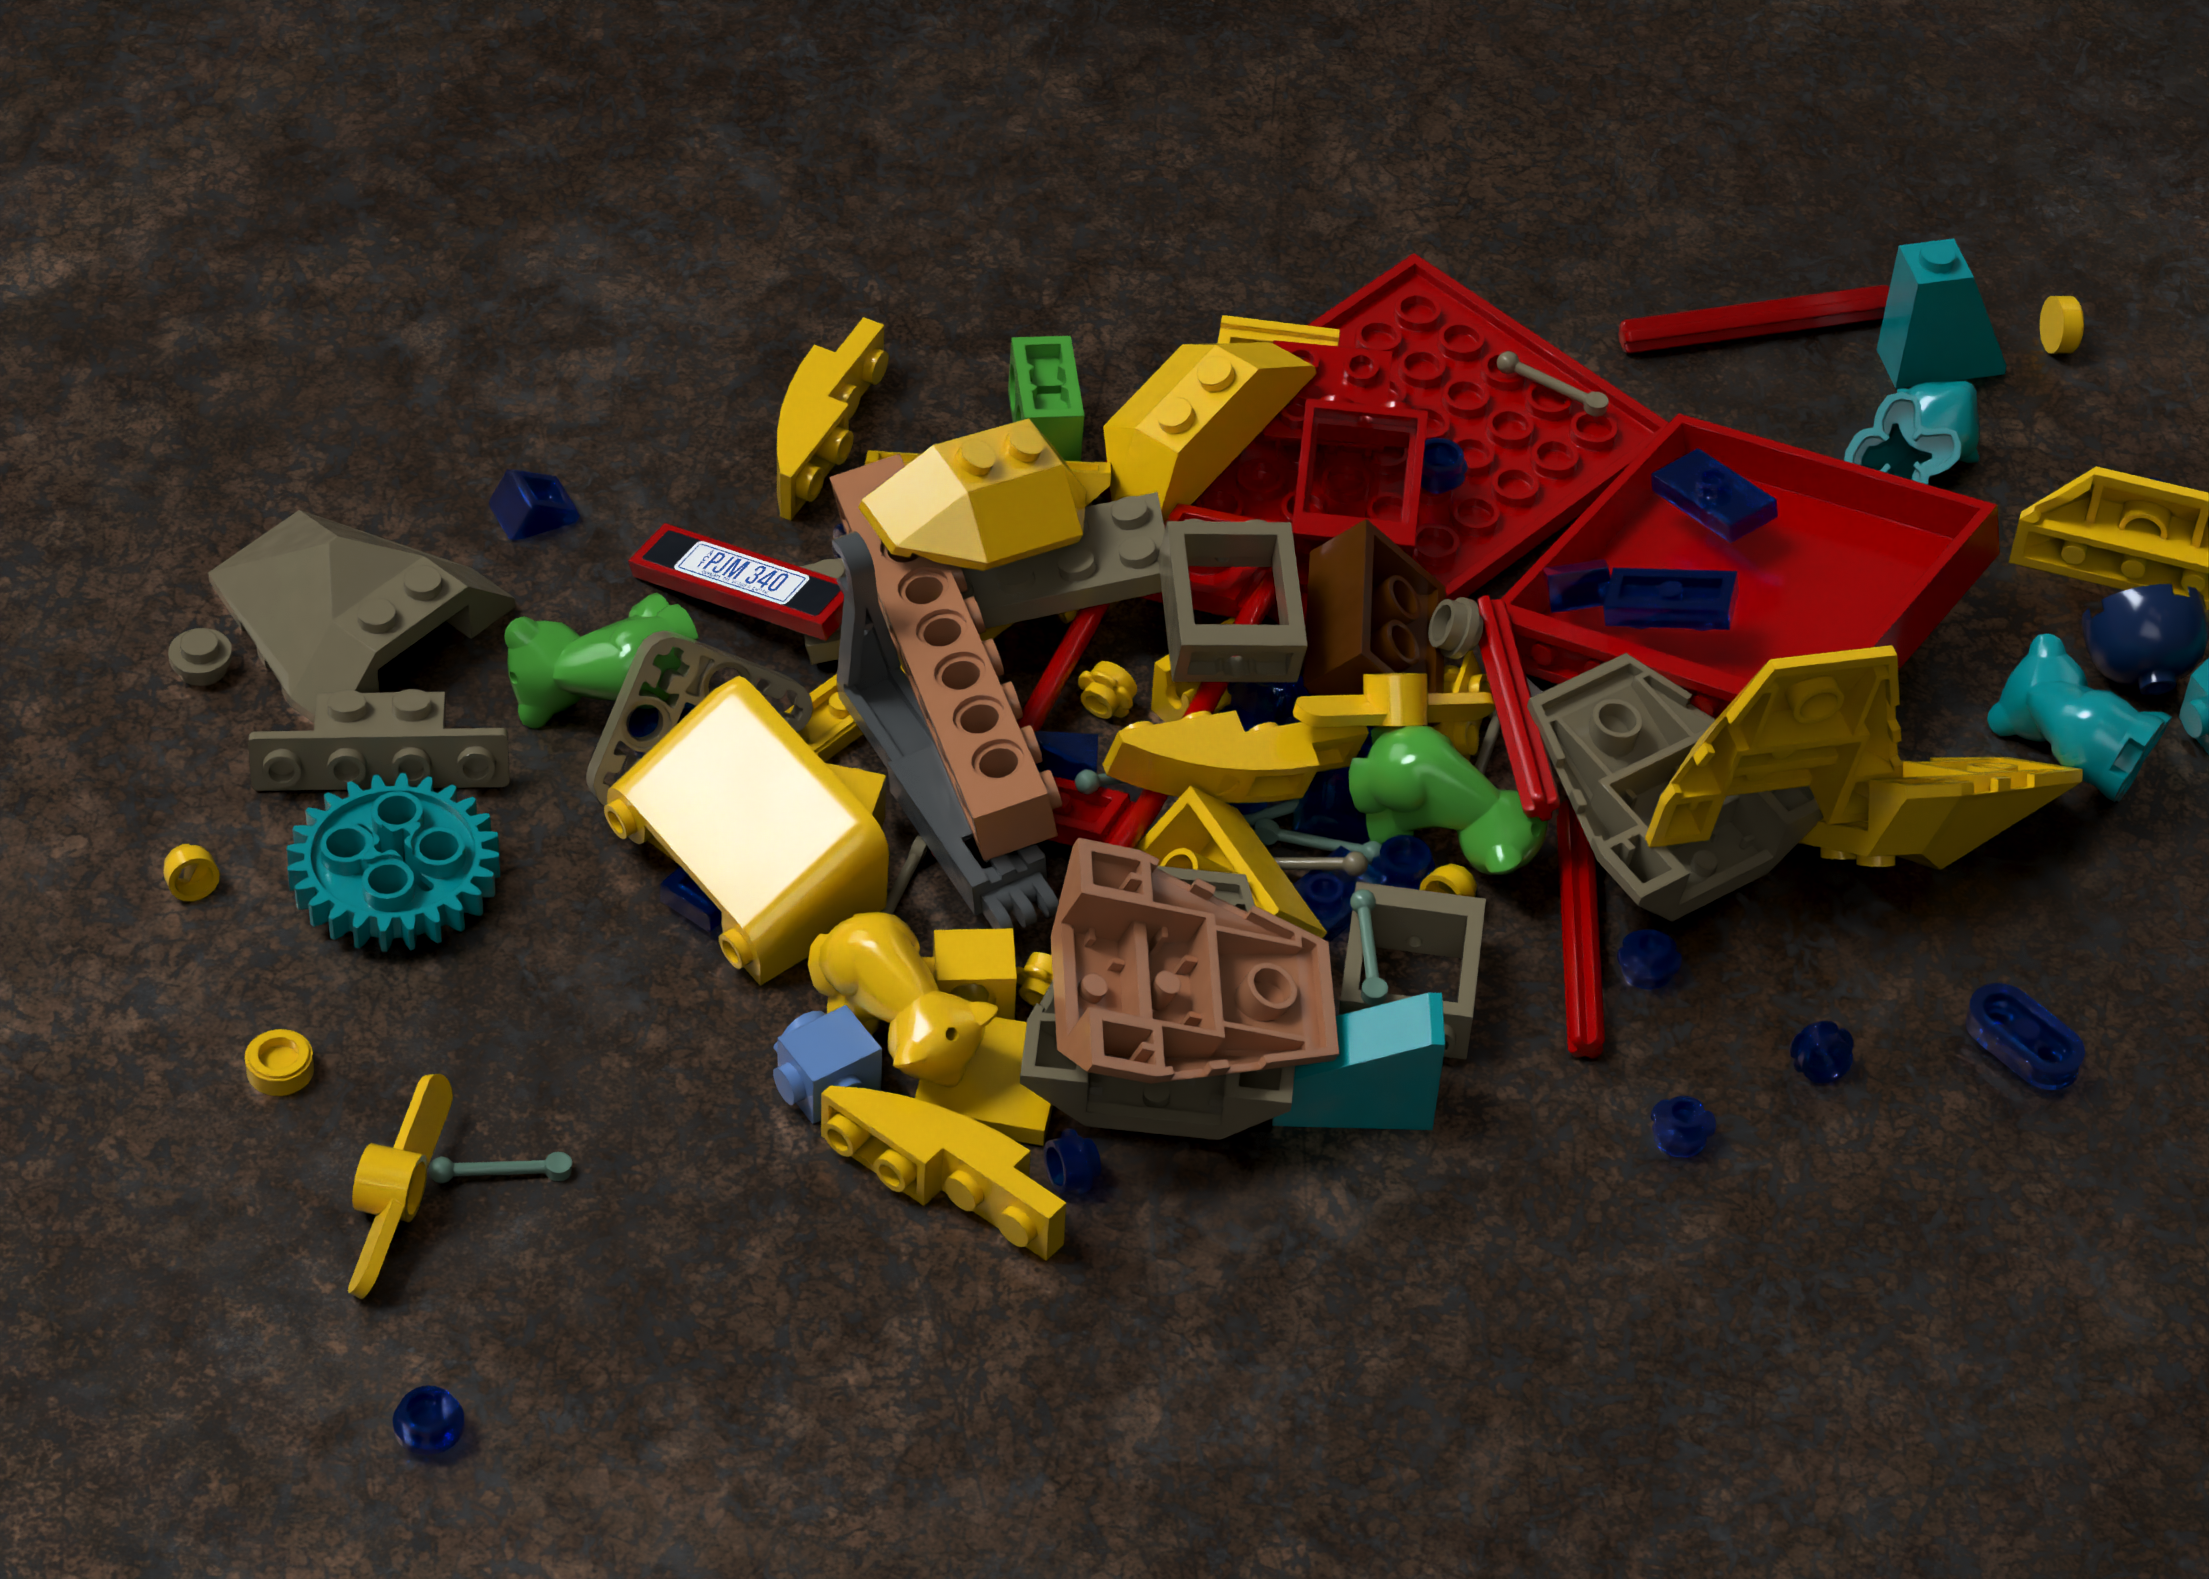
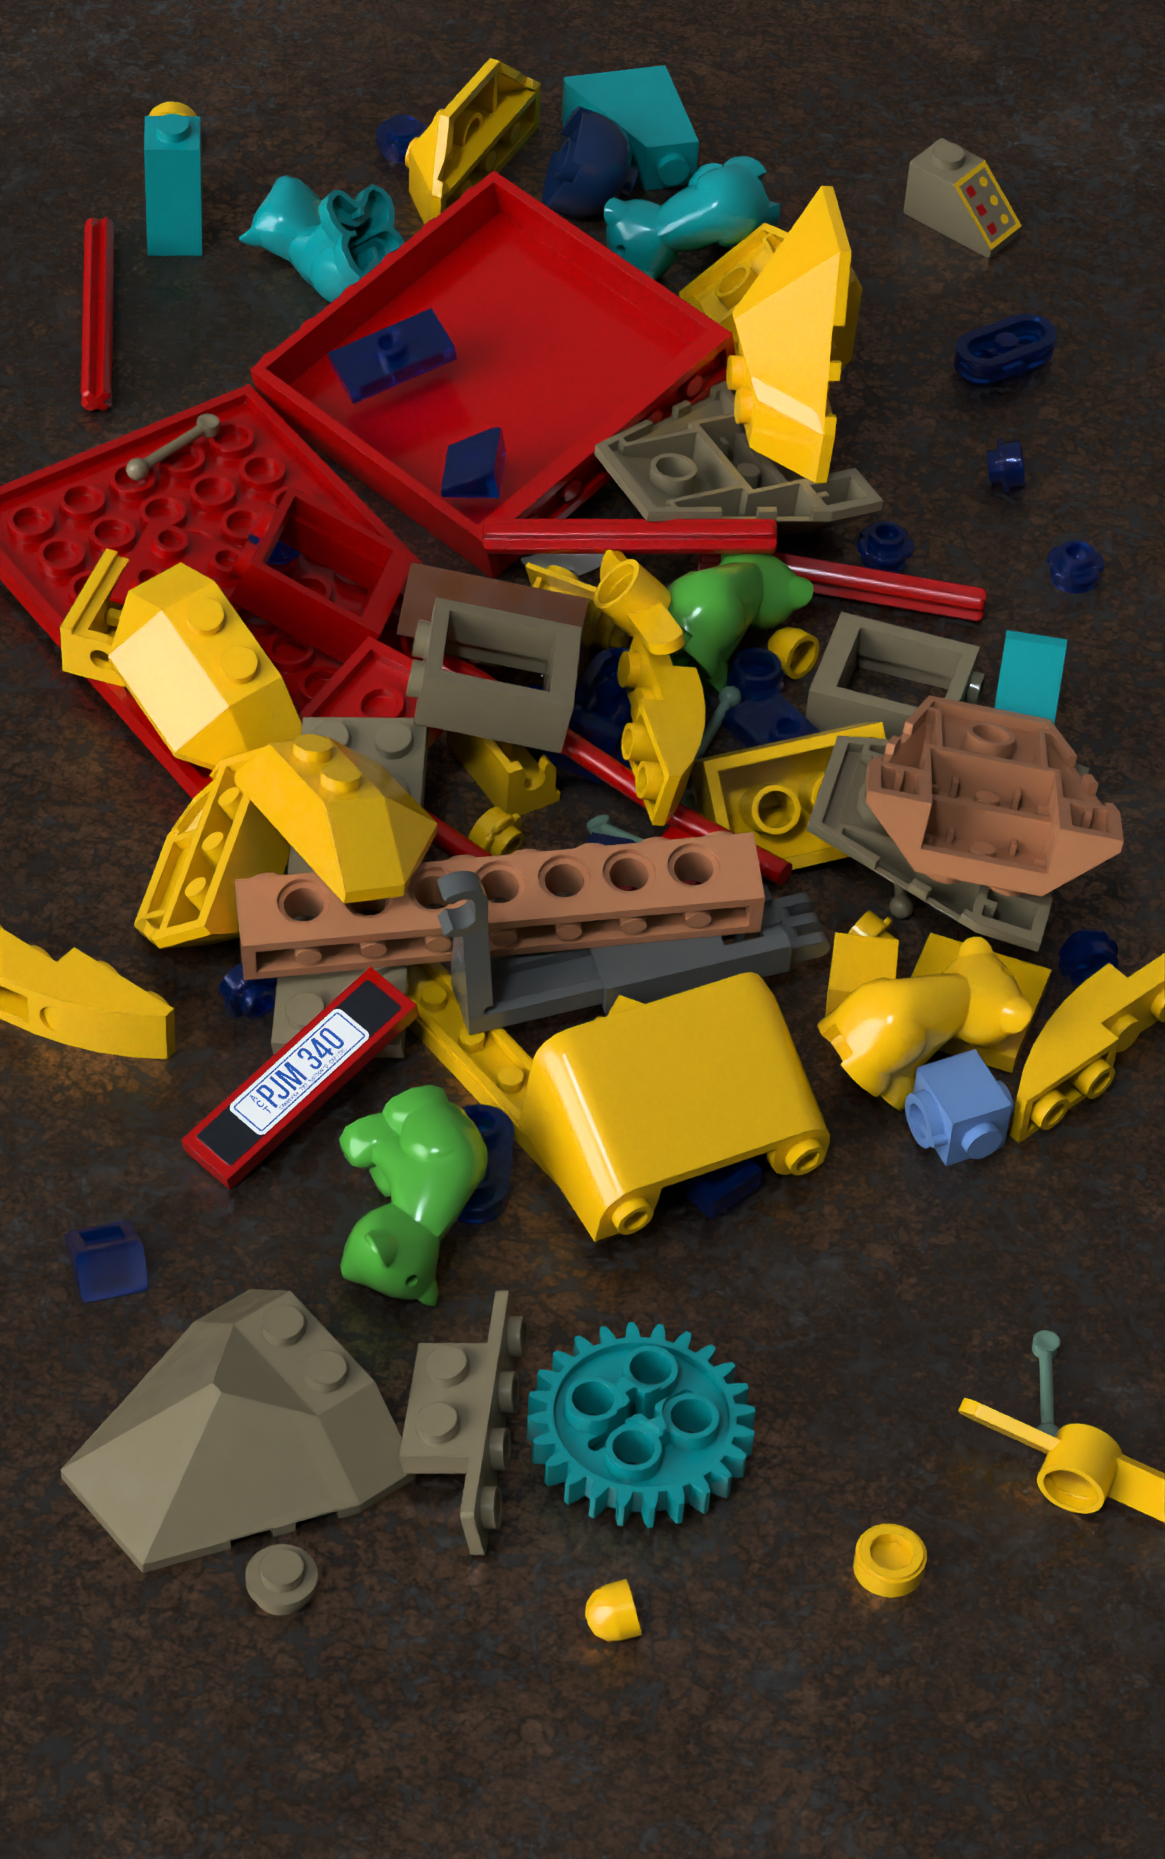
camera: 80 degrees left, 0 degrees up
dark tan beam [586,631,813,806] -> none
bright green brick [1008,336,1085,462] -> none
dark tan hinge [1273,851,1368,877] -> none
sand green hinge [1350,889,1388,1006] -> none
dark tan plate [1428,597,1483,660] -> none
clear blue plate [1603,568,1739,631] -> none

